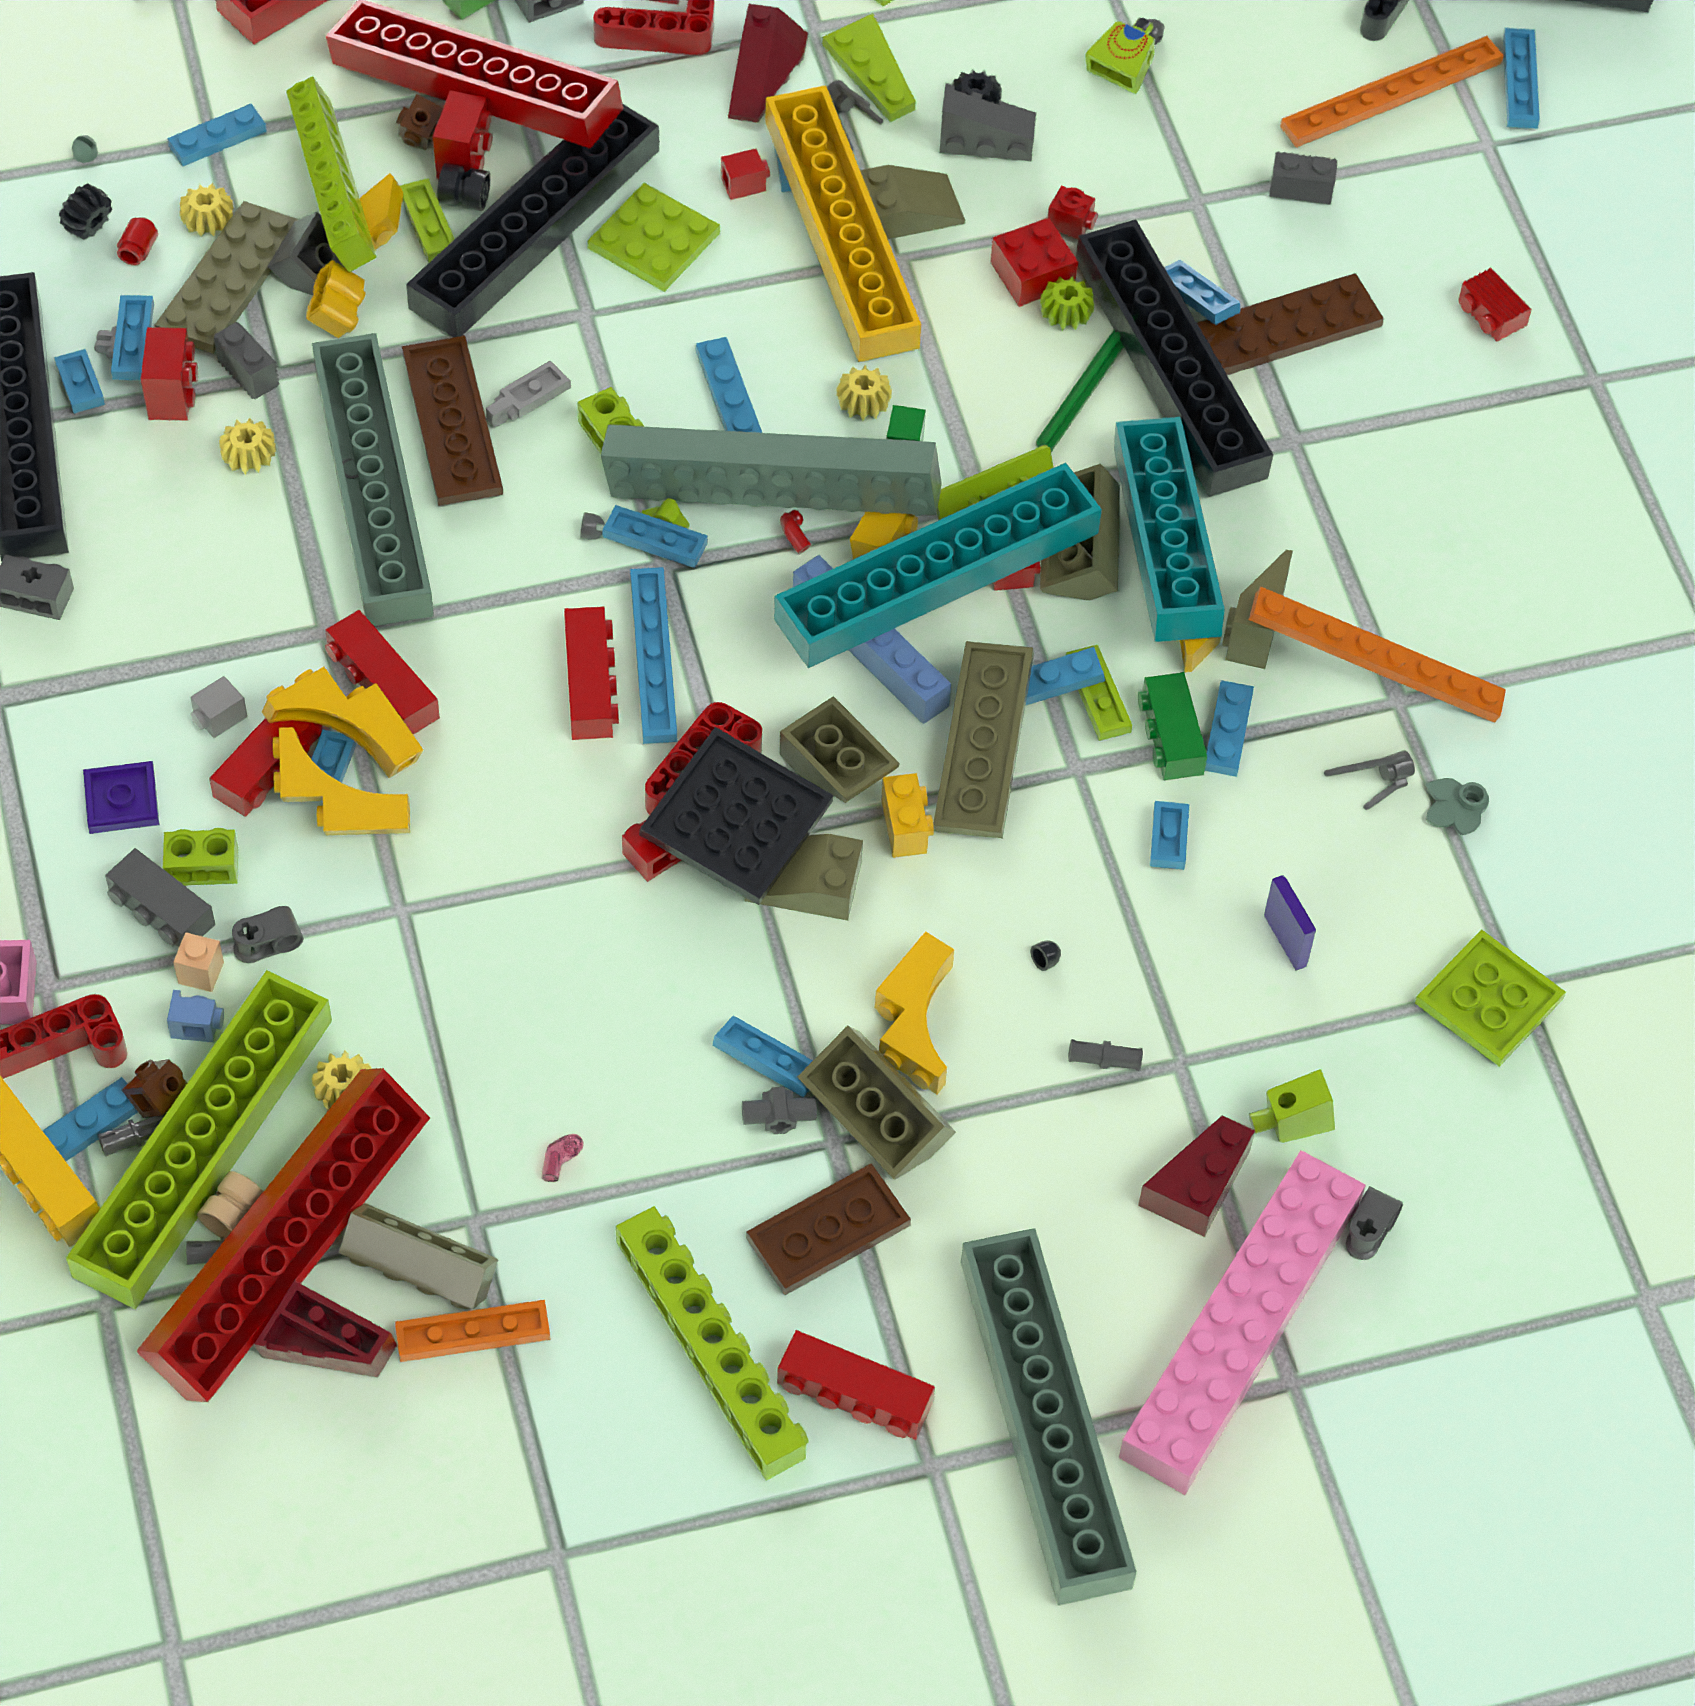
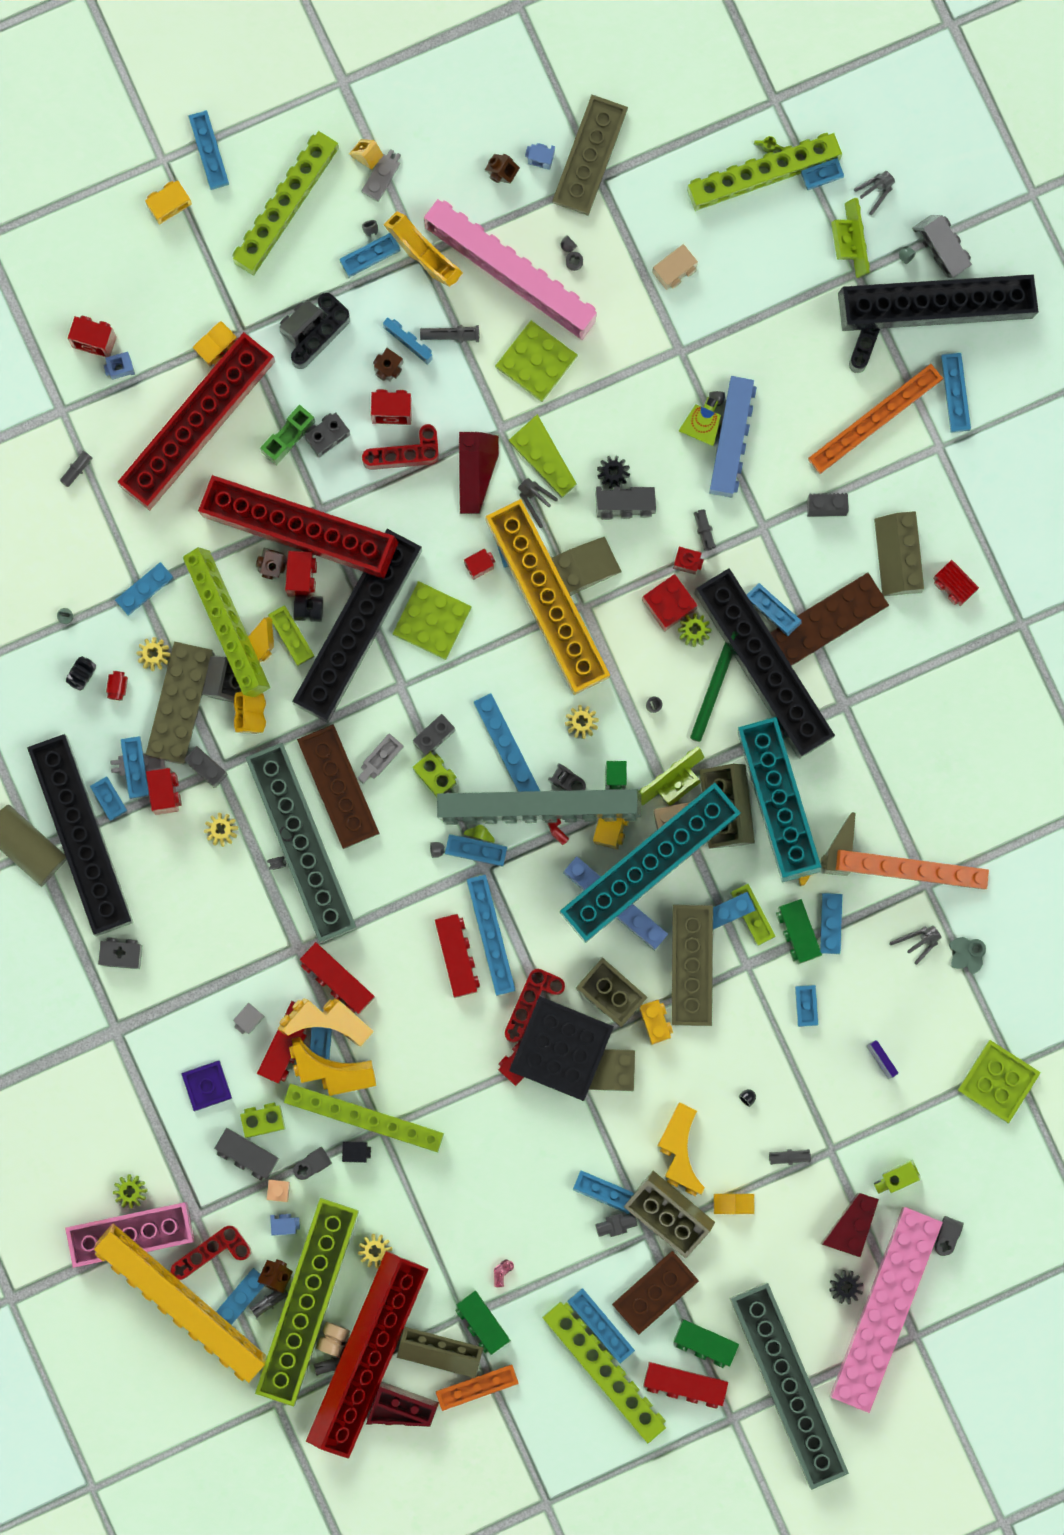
camera: 10 degrees left, 25 degrees up
none -> dark grey bush [267,856,286,870]
none -> lime brick [284,1084,444,1153]
none -> black brick [342,1142,371,1163]
none -> dark grey brick [413,714,456,756]
none -> green brick [455,1290,511,1355]
none -> dark azure plate [567,1288,635,1364]
none -> dark grey hinge [646,696,663,713]
none -> green brick [673,1319,739,1368]
none -> dark grey pin [693,509,716,551]
none -> medium blue brick [709,376,757,498]
none -> yellow slope [714,1194,754,1214]
none -> black gear [829,1270,863,1304]
none -> olive slope [874,511,924,596]

